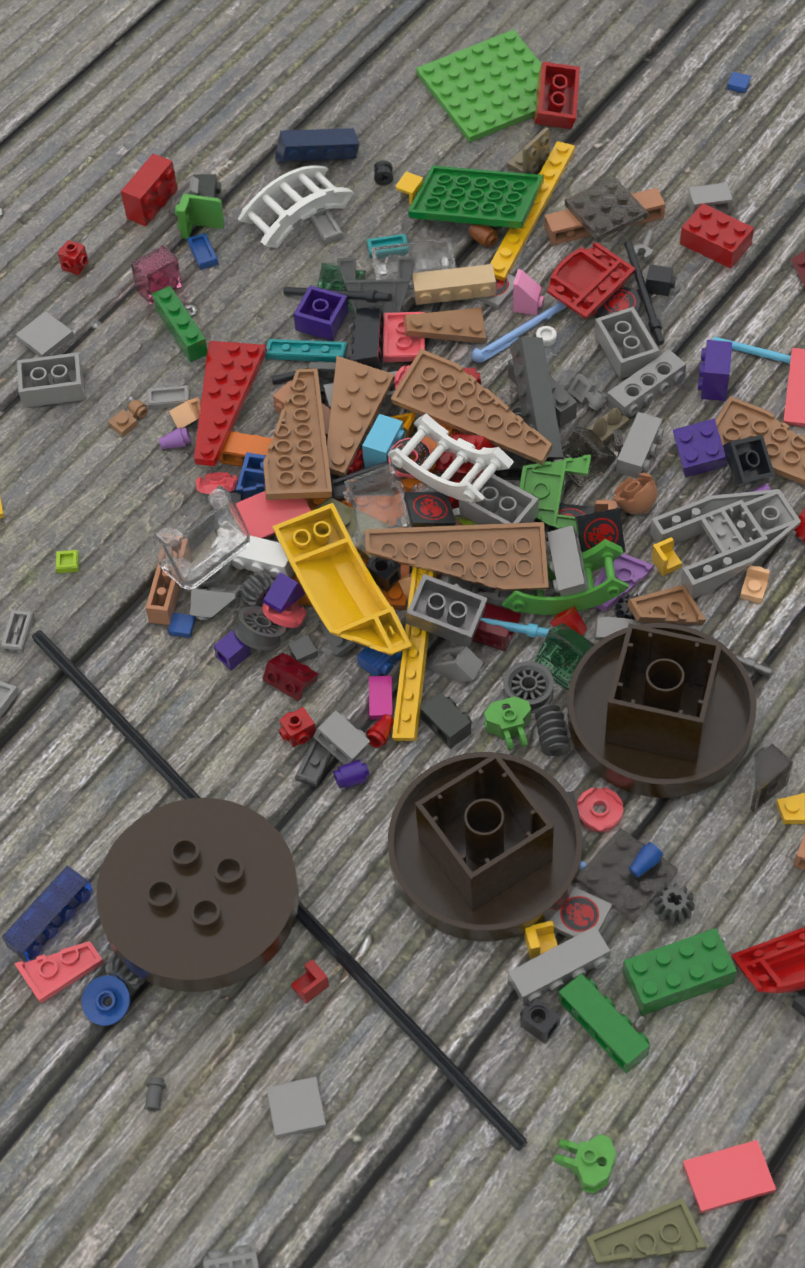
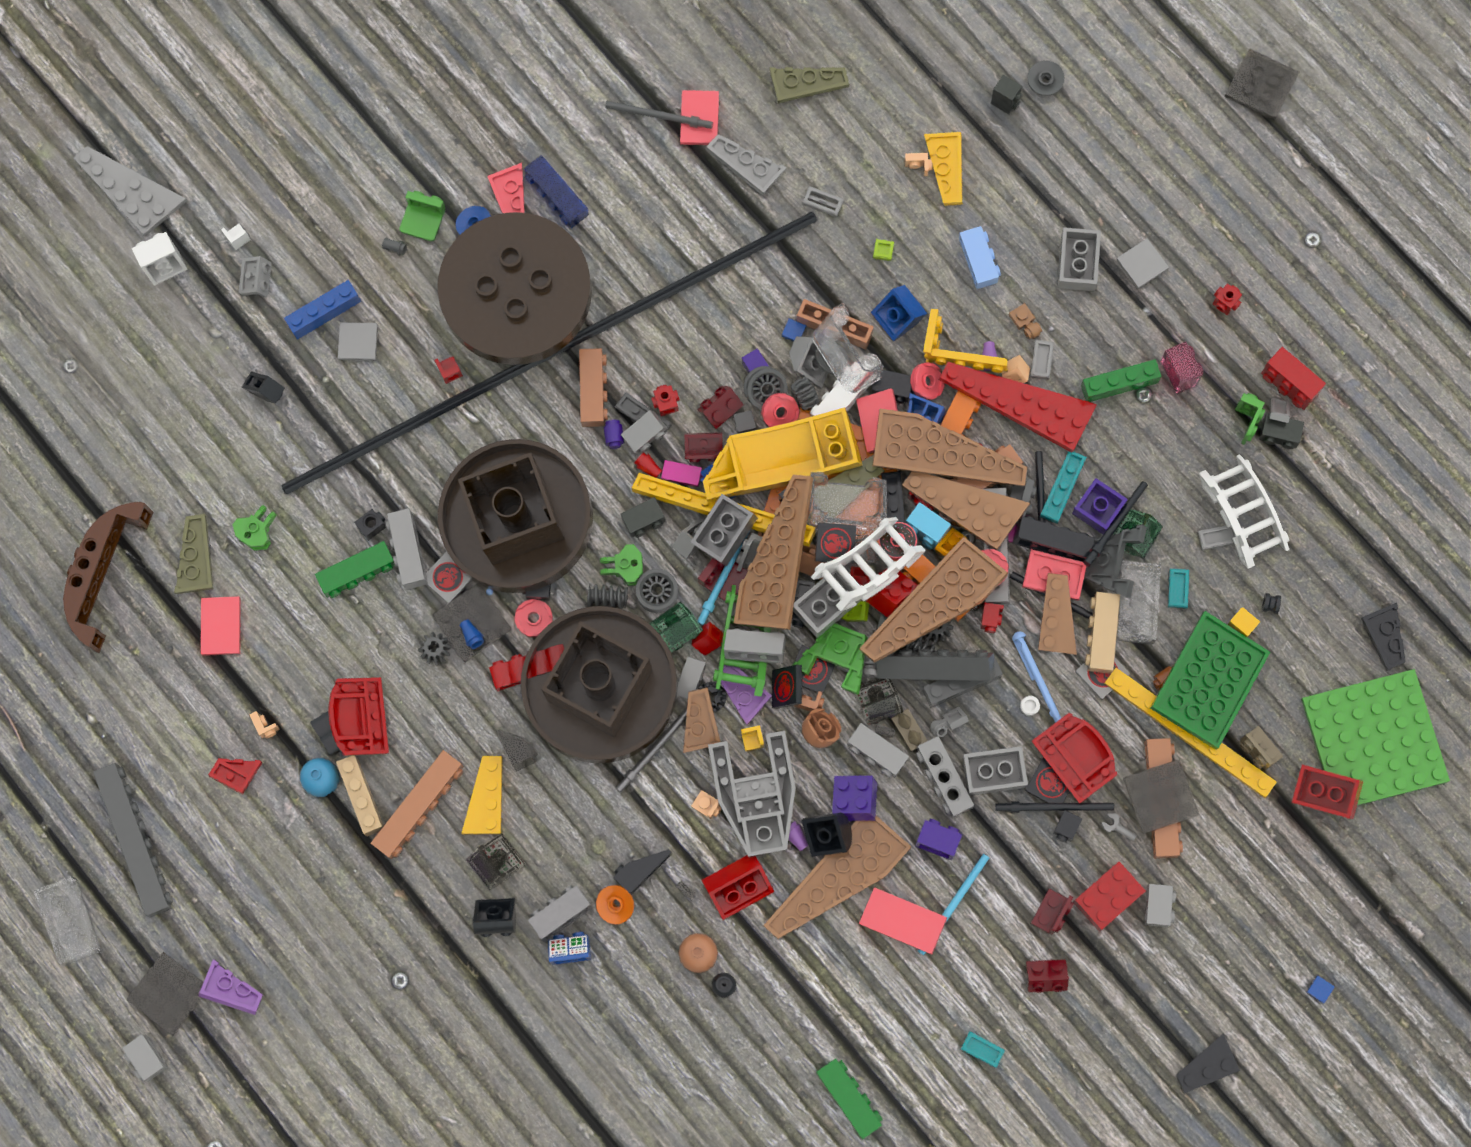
camera: 105 degrees right, 20 degrees up
blue tile [187,233,219,270] -> none
dark purple slope [263,572,305,613] -> none
dark blue wedge [275,128,359,162] -> none
bright pink slope [513,269,545,316] -> none
yellow panel [524,921,558,959] -> none
green brick [622,928,737,1016] -> none
none -> black slope [242,372,285,404]
none -> blue brick [284,280,361,340]
none -> bright green bracket [399,191,446,241]
none -> red brick [489,644,564,691]
none -> nougat brick [579,348,608,427]
none -> dark red bracket [684,432,723,462]
none -> blue slope [871,285,928,341]
none -> yellow bracket [923,309,1008,373]
none -> light blue brick [959,226,1001,289]
none -> dark red bracket [1030,888,1074,935]
none -> black wing [1361,603,1406,671]

